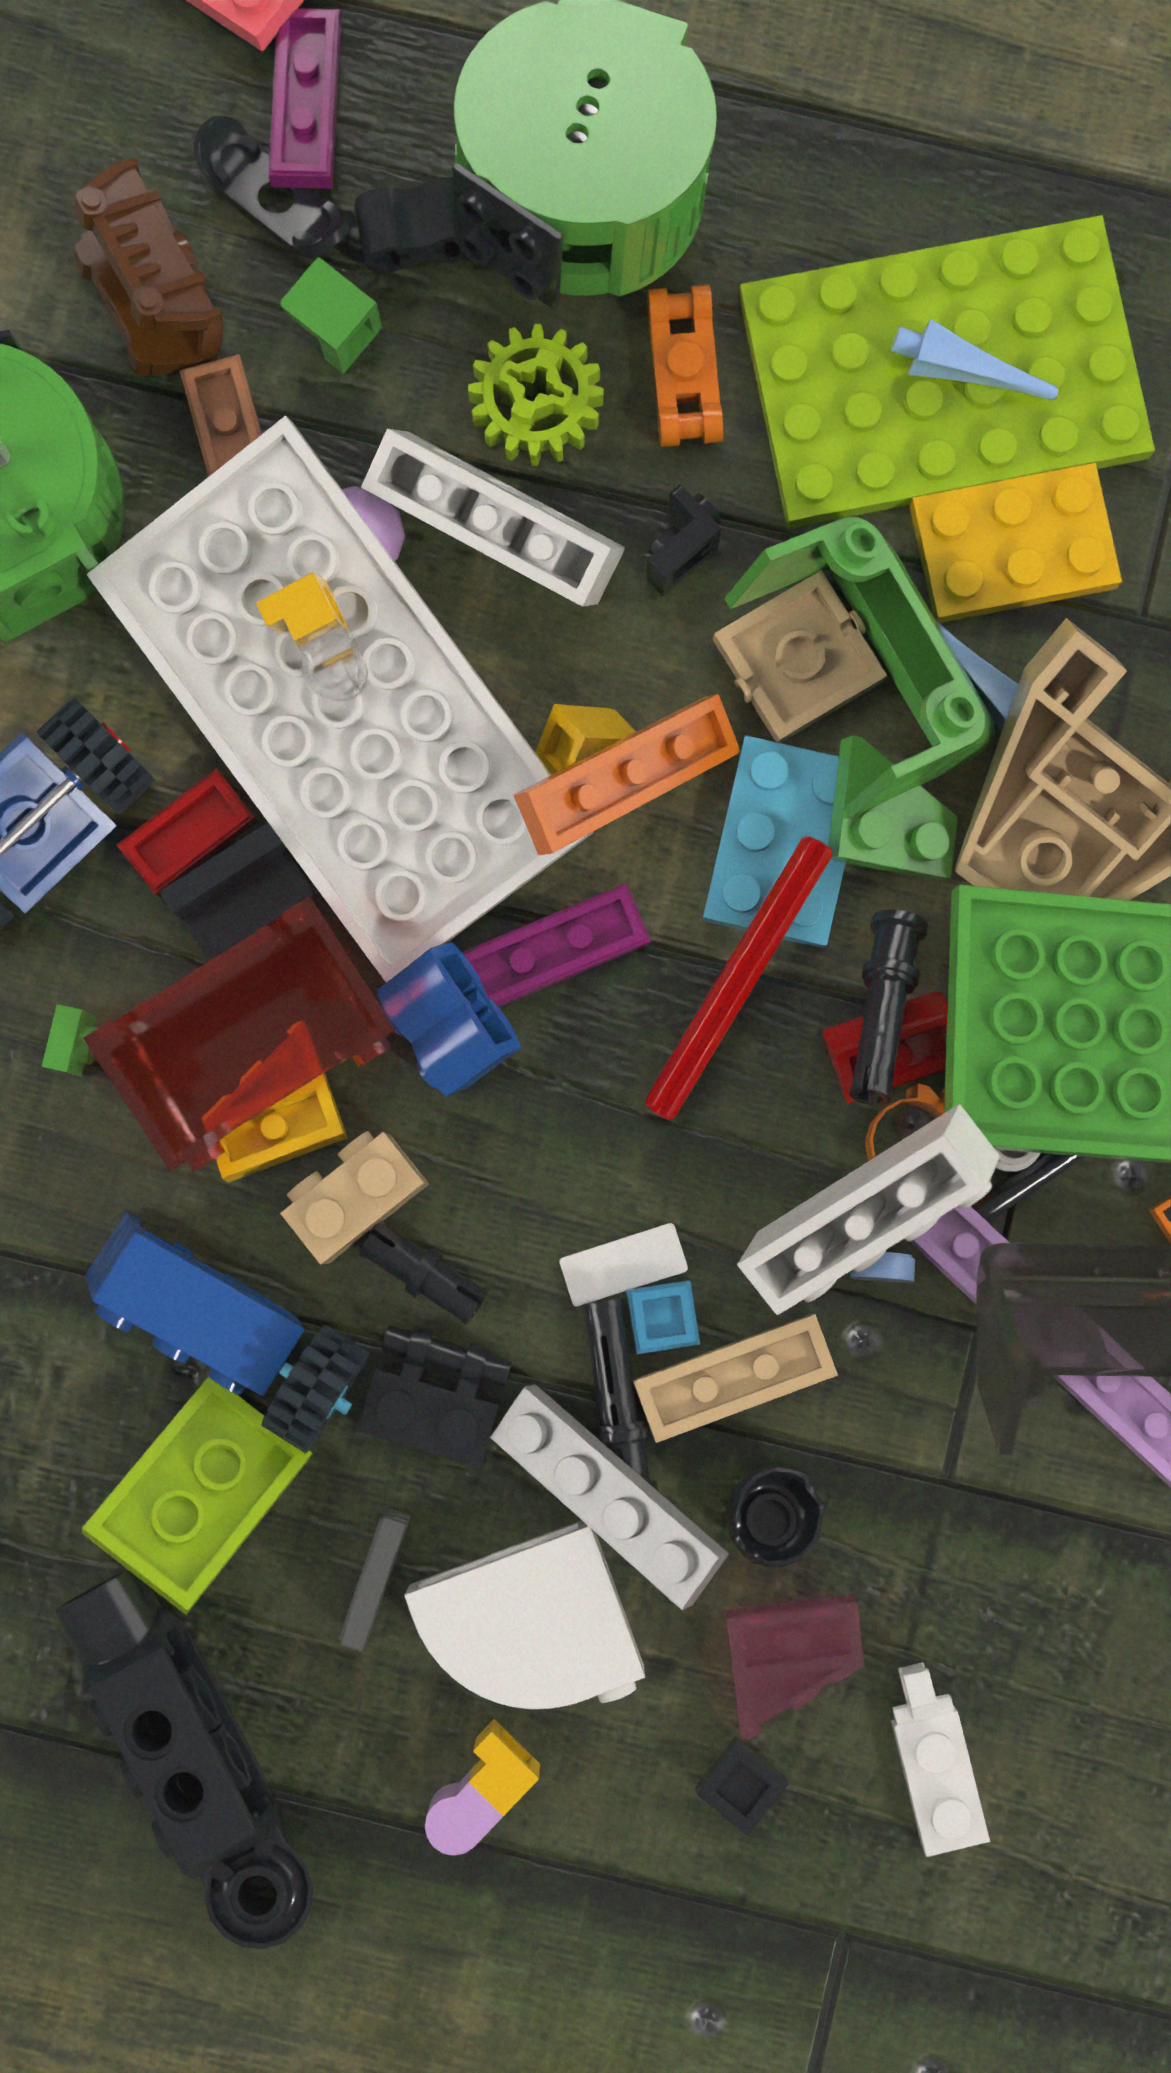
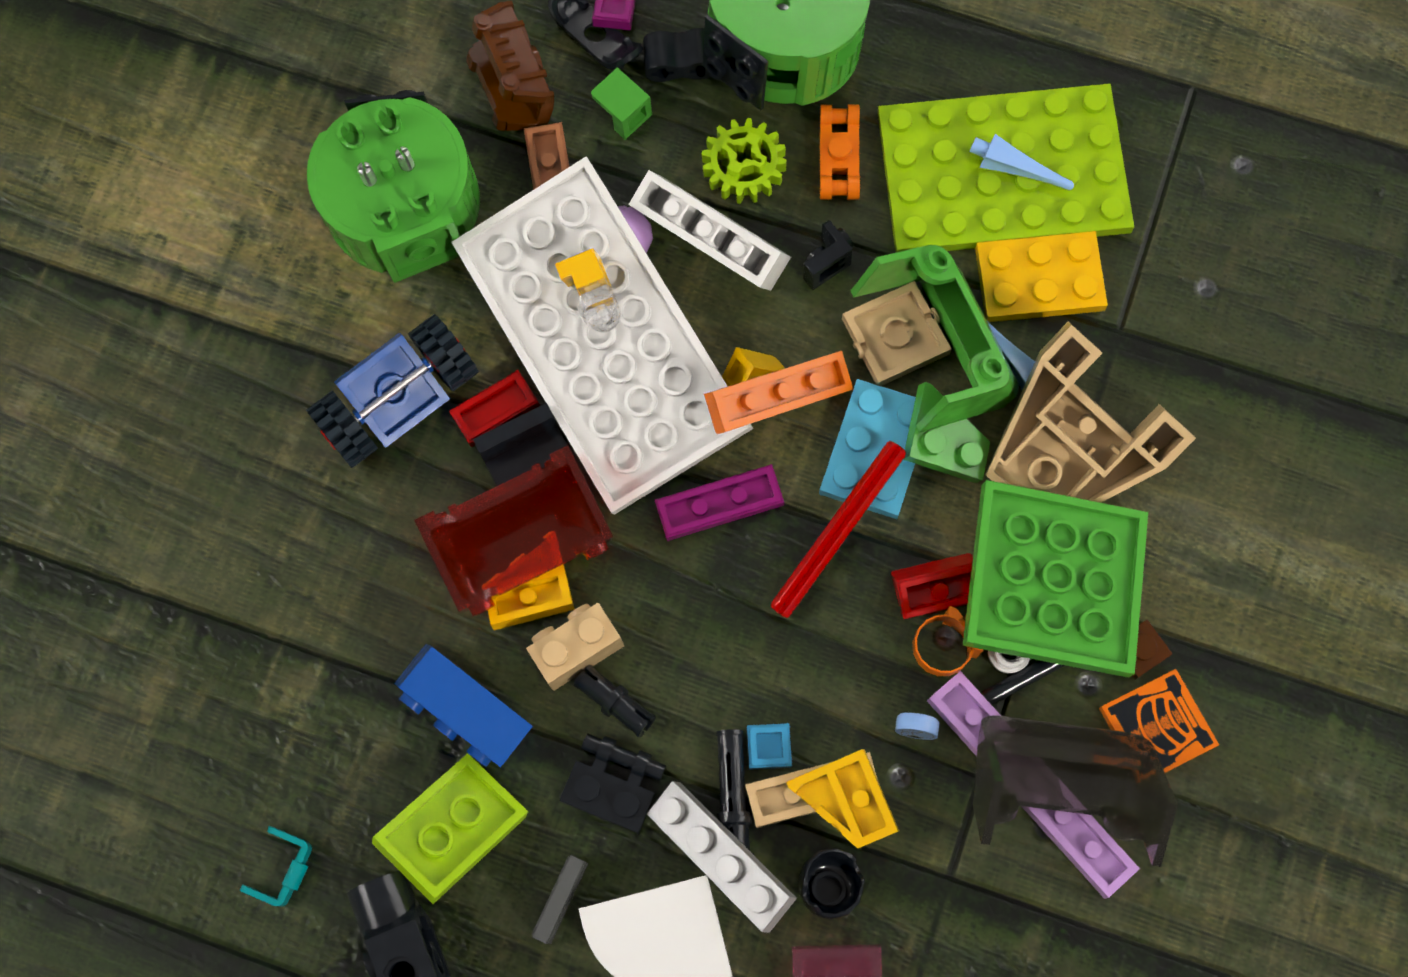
camera: 10 degrees right, 10 degrees down
bright green plate [41,1004,100,1077] -> none
black wheel [261,1325,369,1454] -> none
blue brick [377,942,521,1097] -> none
white sticker [560,1223,688,1307] -> none
white brick [737,1104,1000,1315] -> none
black pin [849,909,928,1105] -> none
none -> yellow wing [786,749,899,848]

